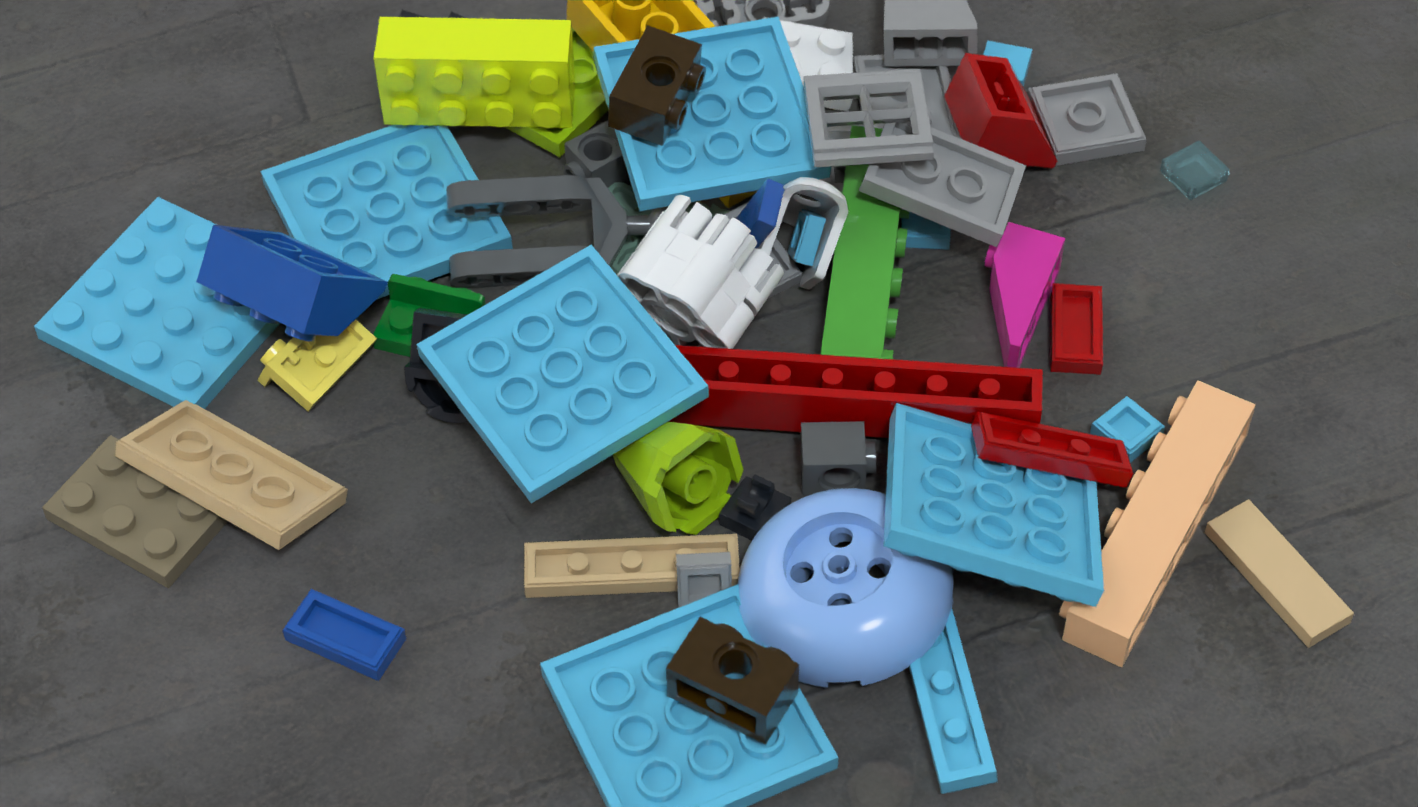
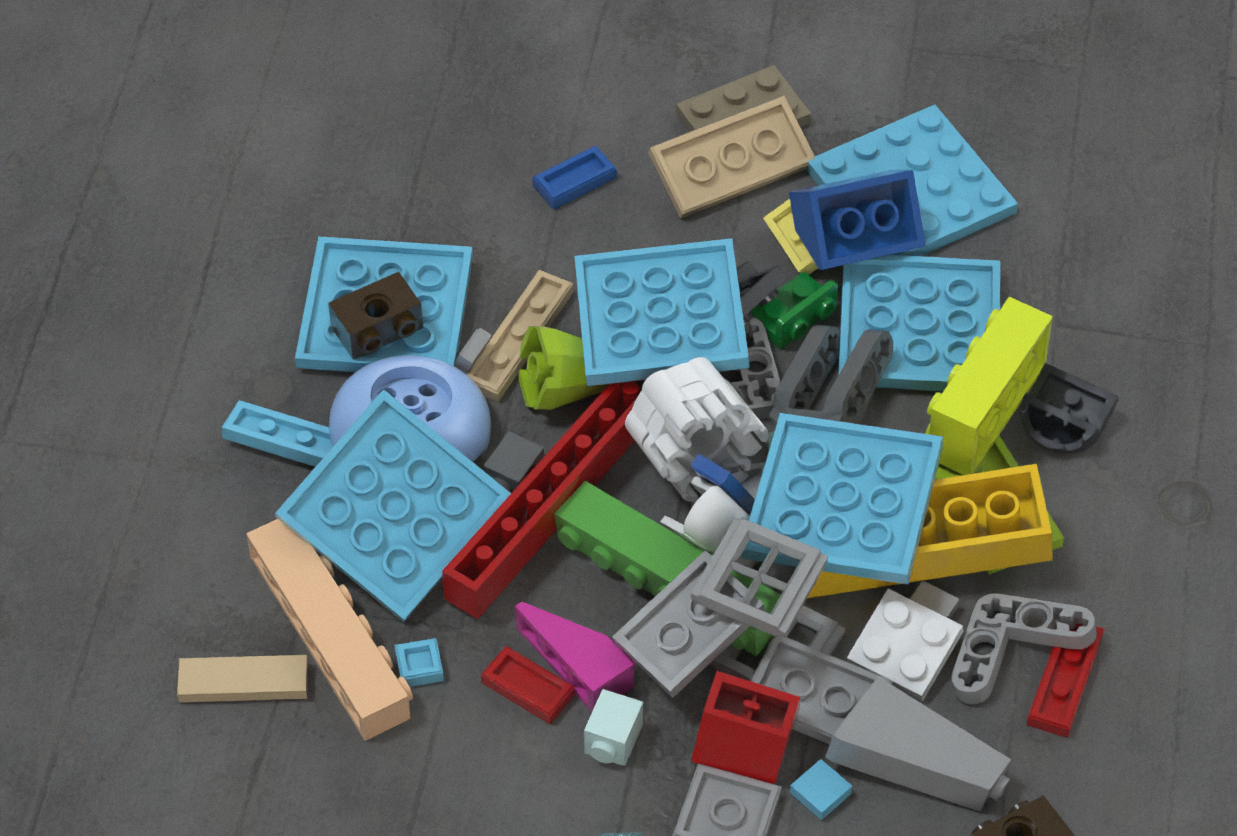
camera: 120 degrees right, 0 degrees up
dark brown brick [608,25,706,146] -> none
black tile [719,474,791,541] -> none
red tile [971,412,1133,488] -> none
none -> light aqua brick [584,689,643,766]

